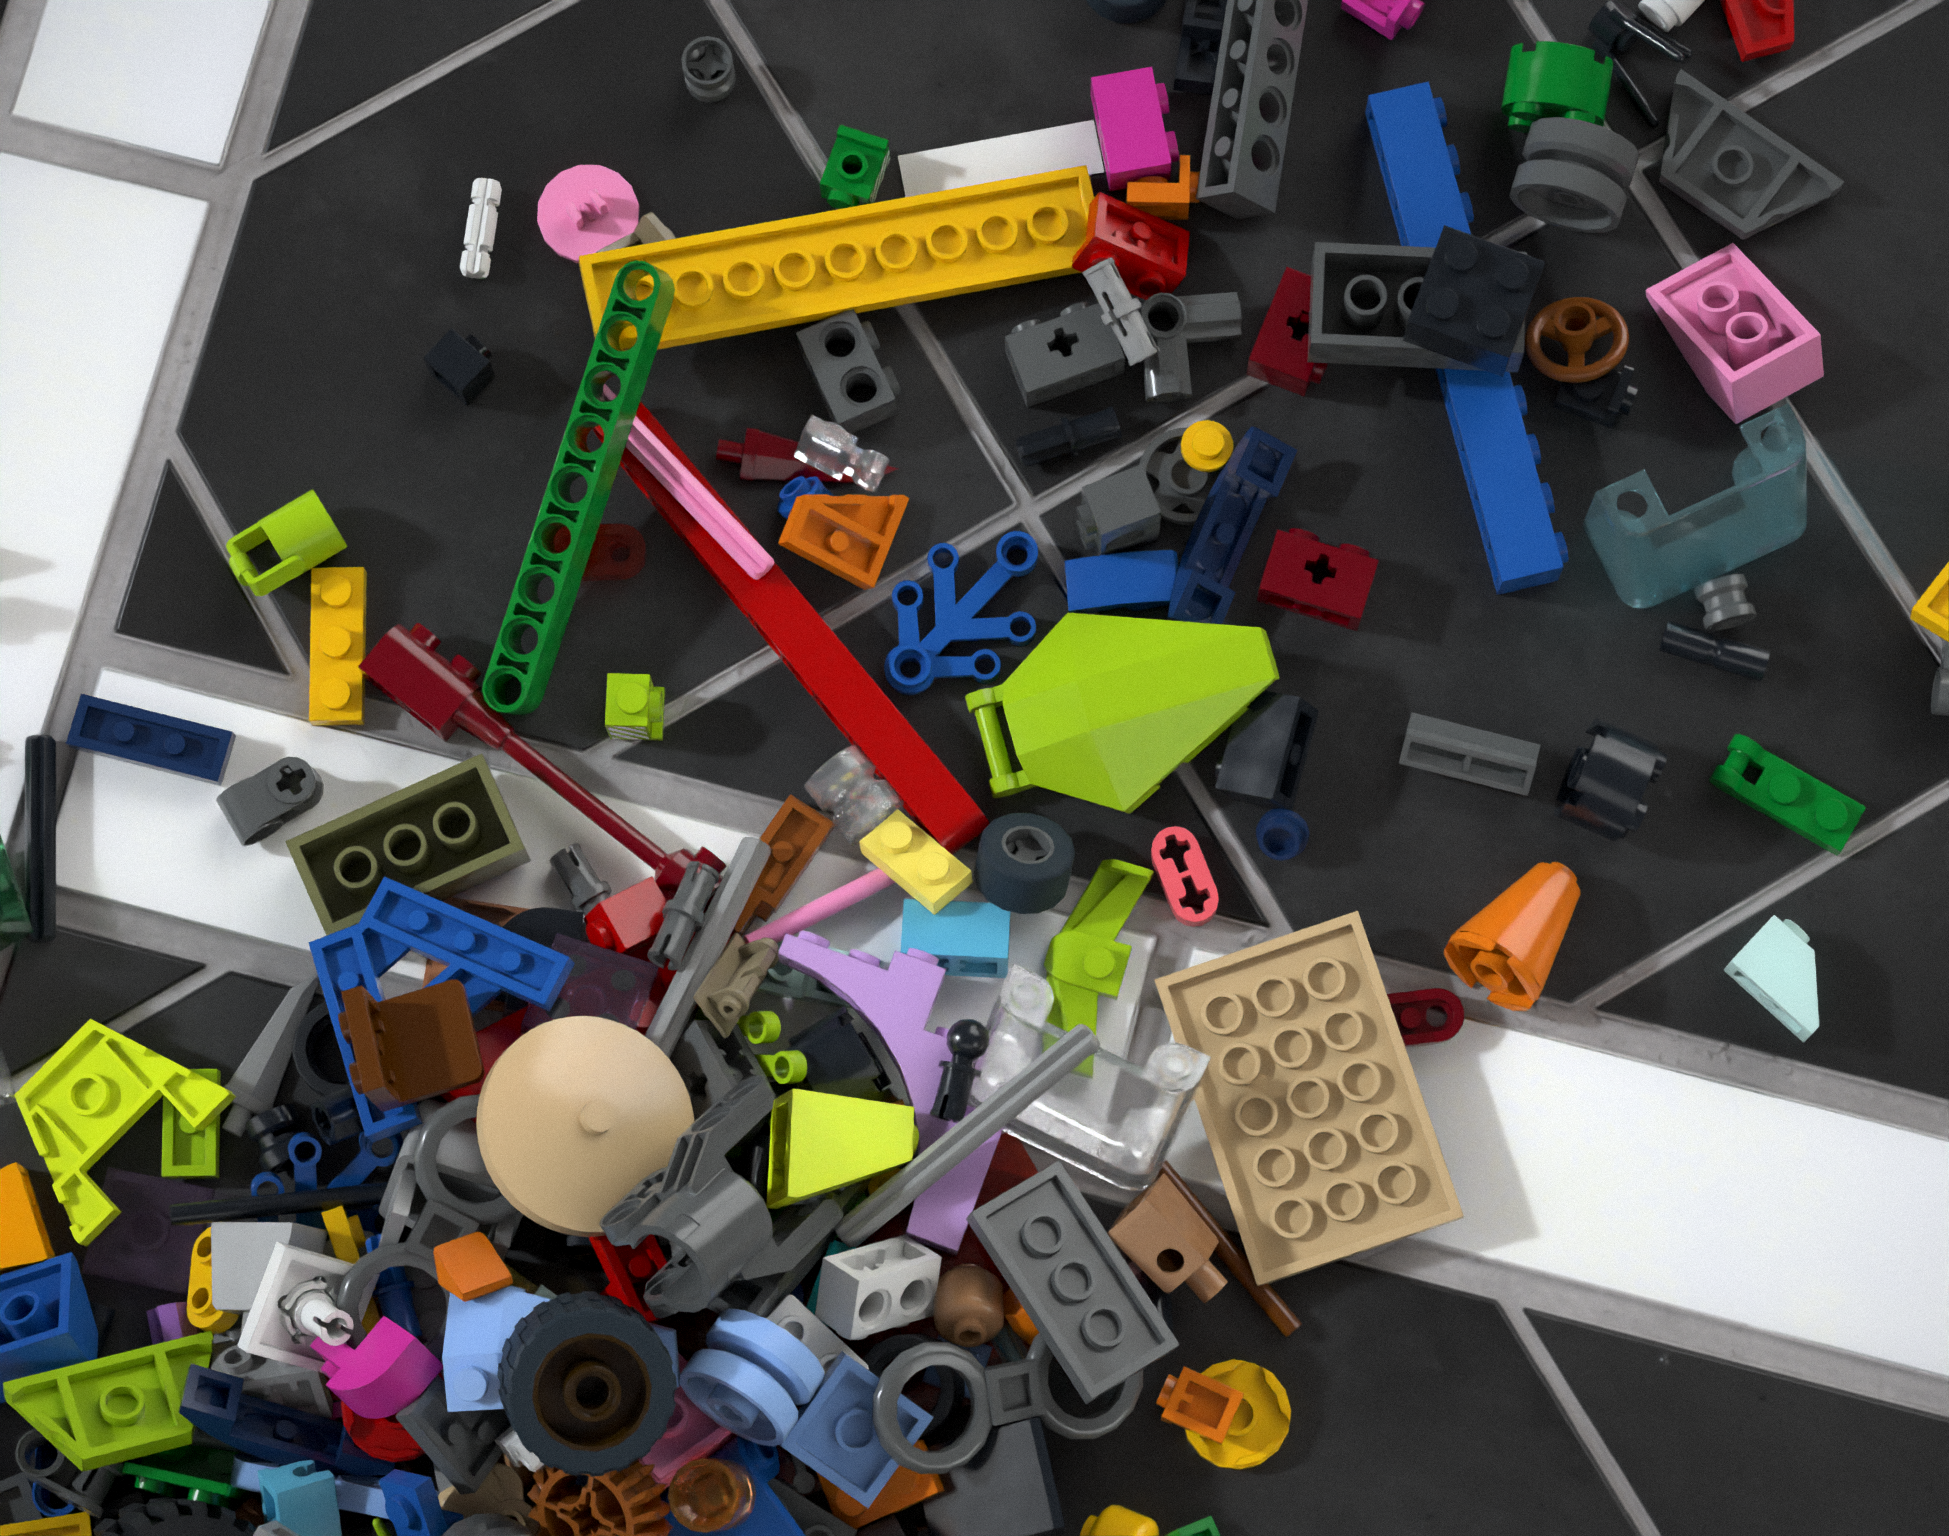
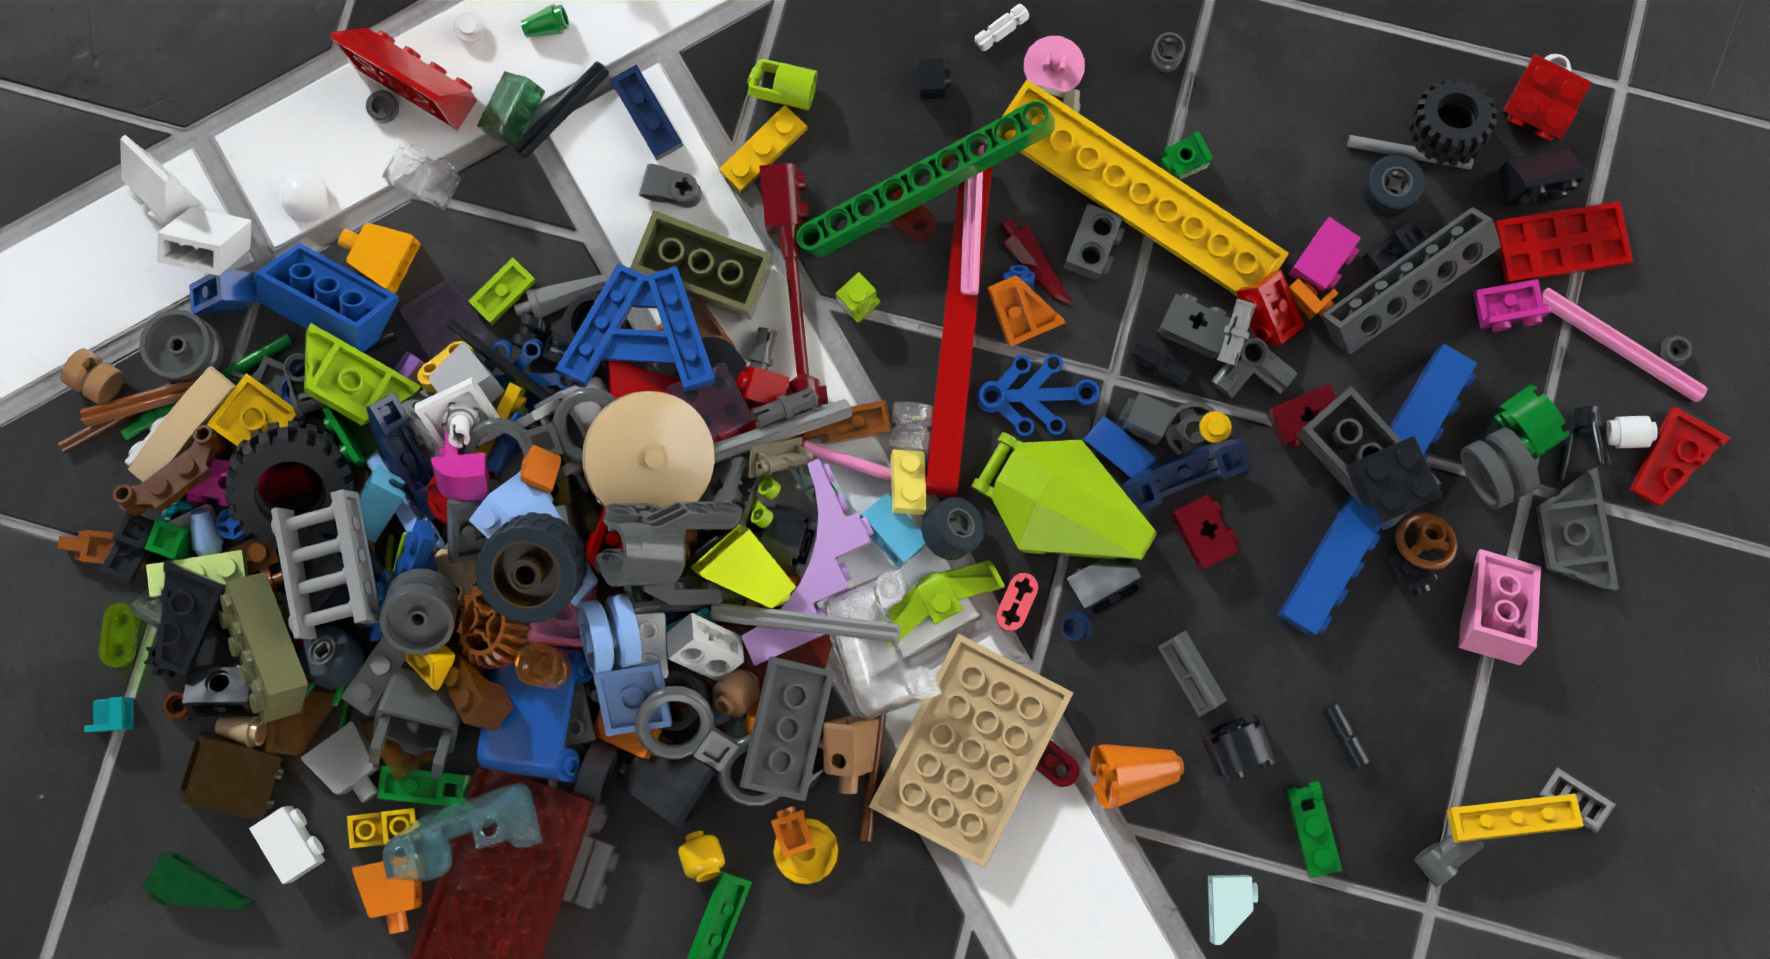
camera: 45 degrees right, 5 degrees up
neon yellow wing [14,1019,236,1246] -> none
reddish brown bracket [338,979,485,1112] -> none
clear plate [794,415,890,492] -> none
white sticker [898,120,1104,197] -> none
black pin [929,1019,989,1123] -> none
clear light blue windscreen [1582,403,1808,609] -> none
dark grey wheel [1694,574,1756,632] -> none

